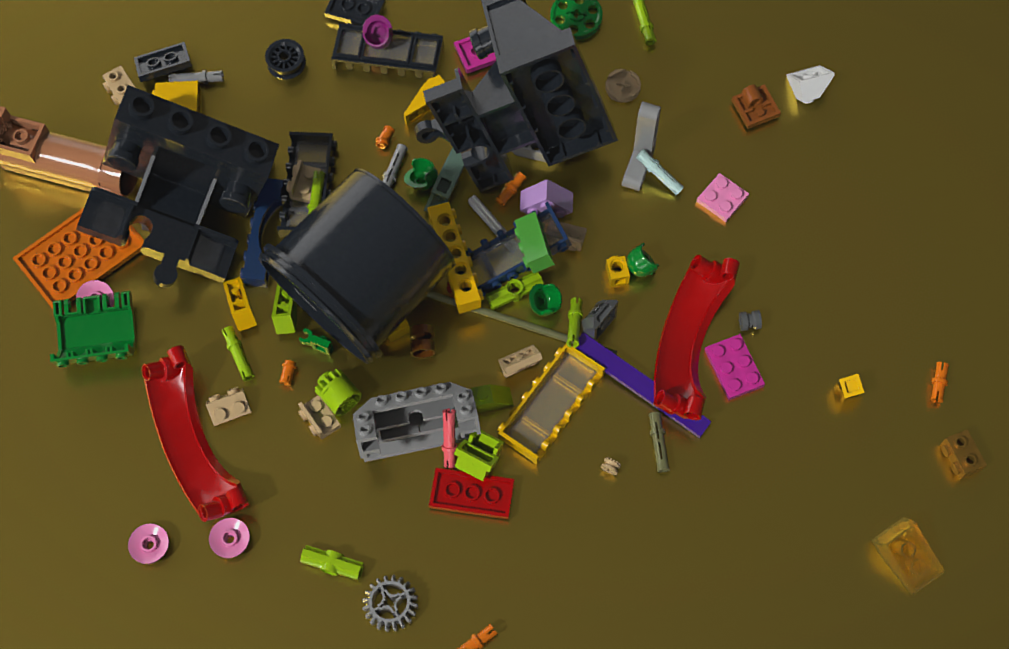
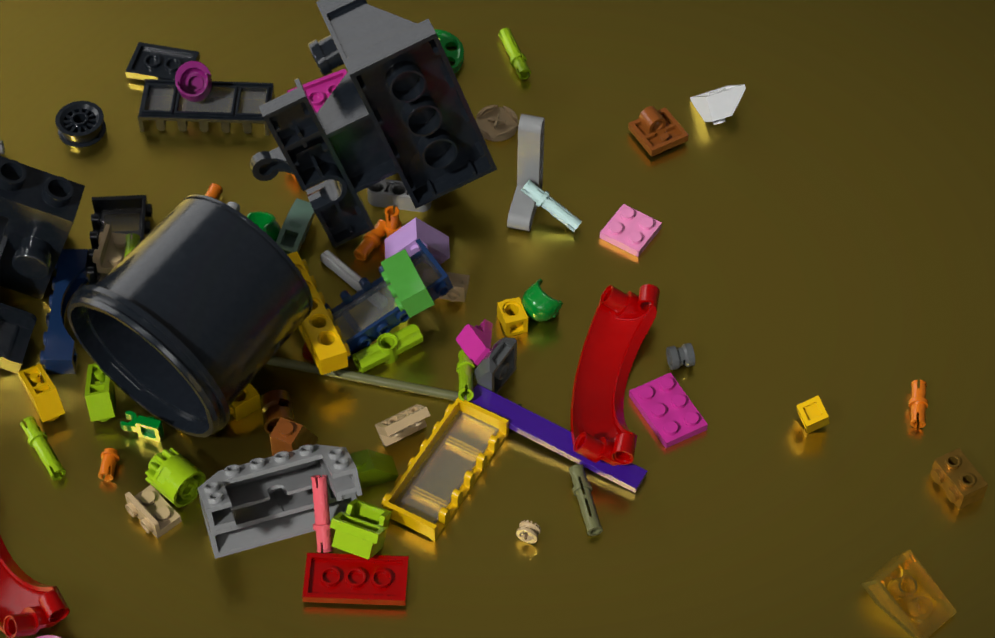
camera: 10 degrees left, 15 degrees down
tan bracket [206,387,251,426] -> none
yellow slope [404,75,445,125] -> none
green helmet [529,284,562,316] -> none
none -> dark orange slope [269,417,318,456]
none -> orange pin [384,206,402,237]
none -> dark pink slope [456,319,493,366]

